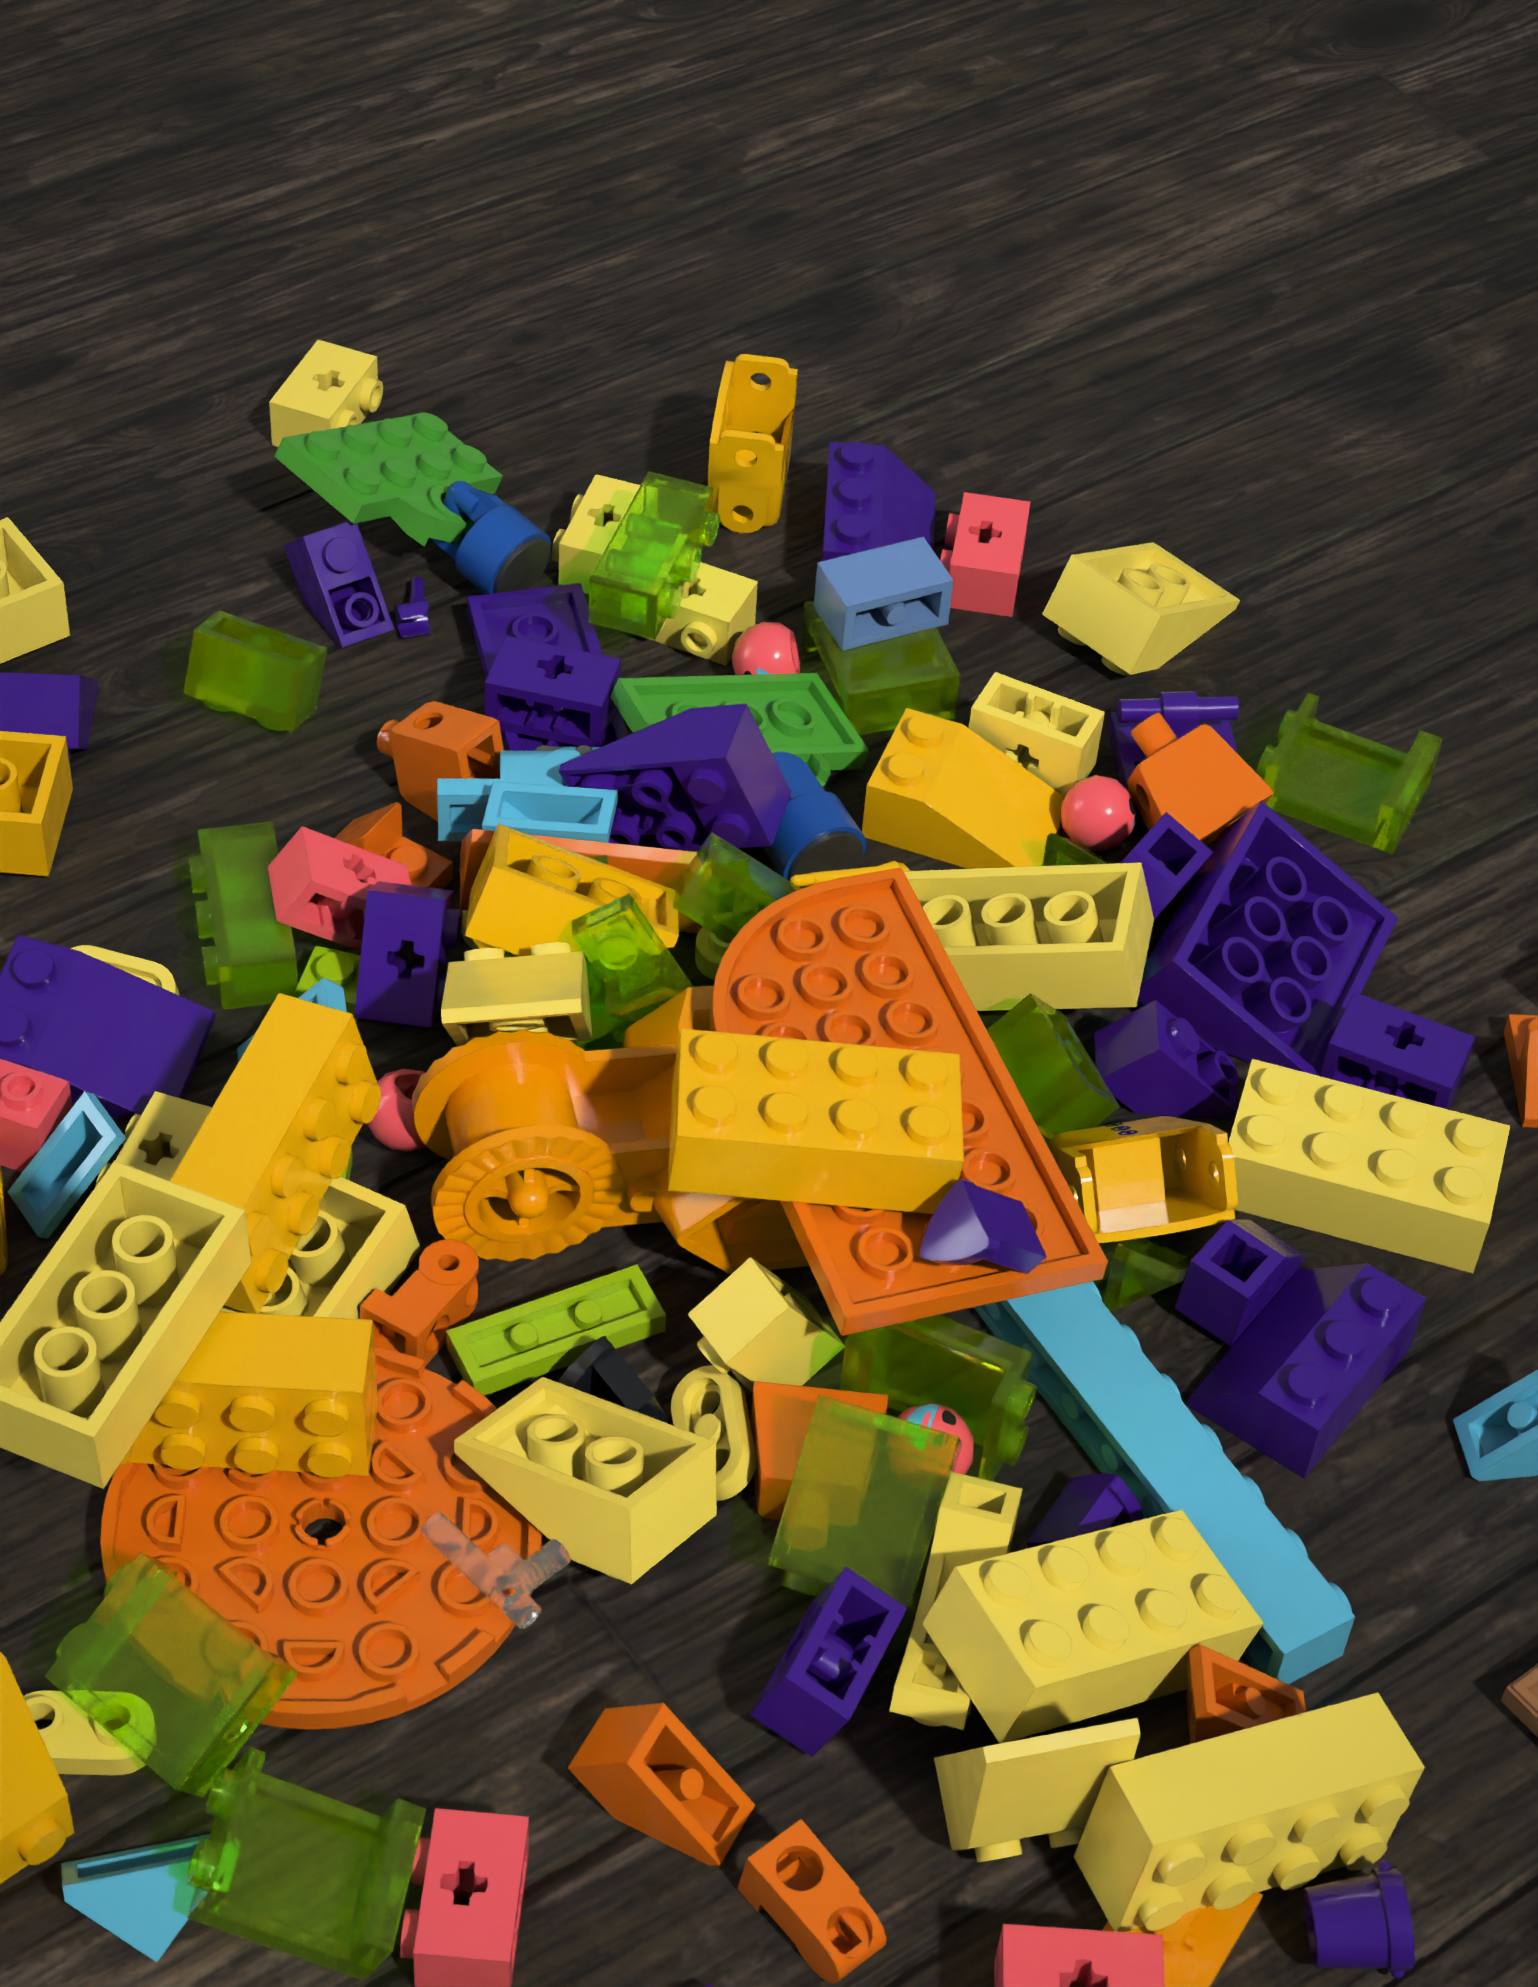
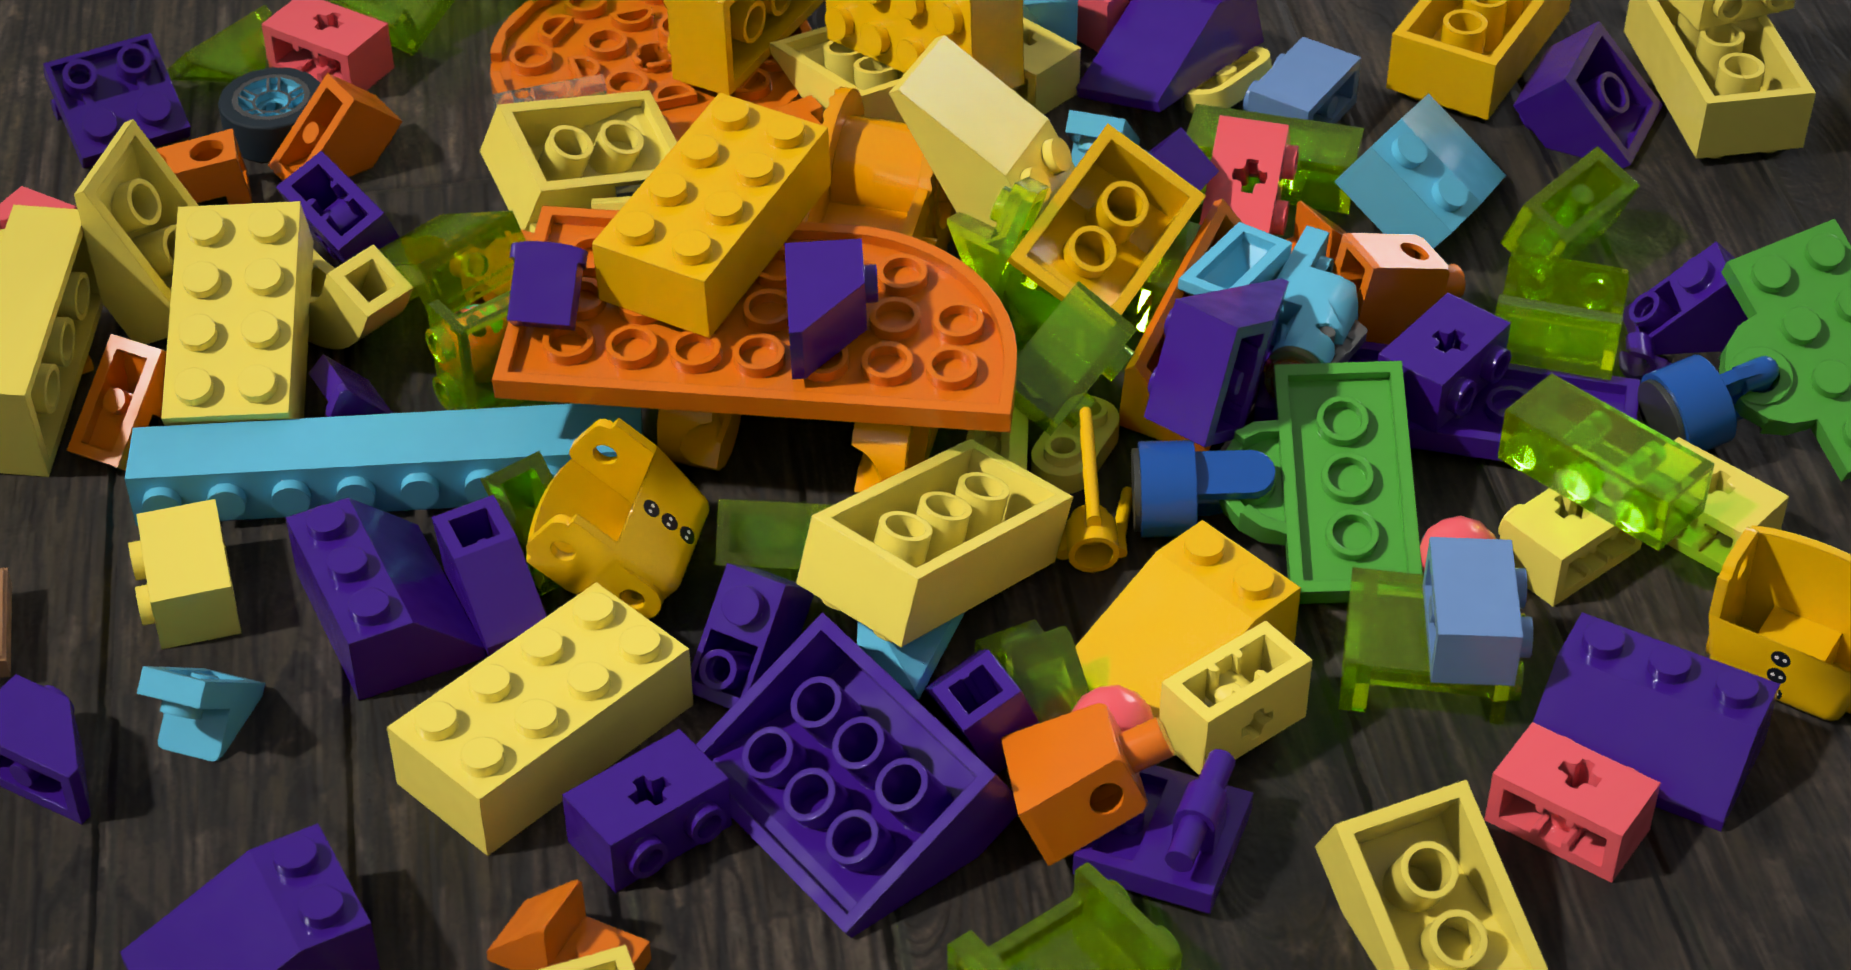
camera: 120 degrees right, 5 degrees down
none -> light yellow brick [128,499,241,649]
none -> wheel [218,67,320,163]
none -> dark purple slope [785,238,878,380]
none -> medium blue brick [1243,37,1361,157]
none -> medium azure slope [1334,93,1506,249]
none -> clear neon green panel [1495,251,1630,380]

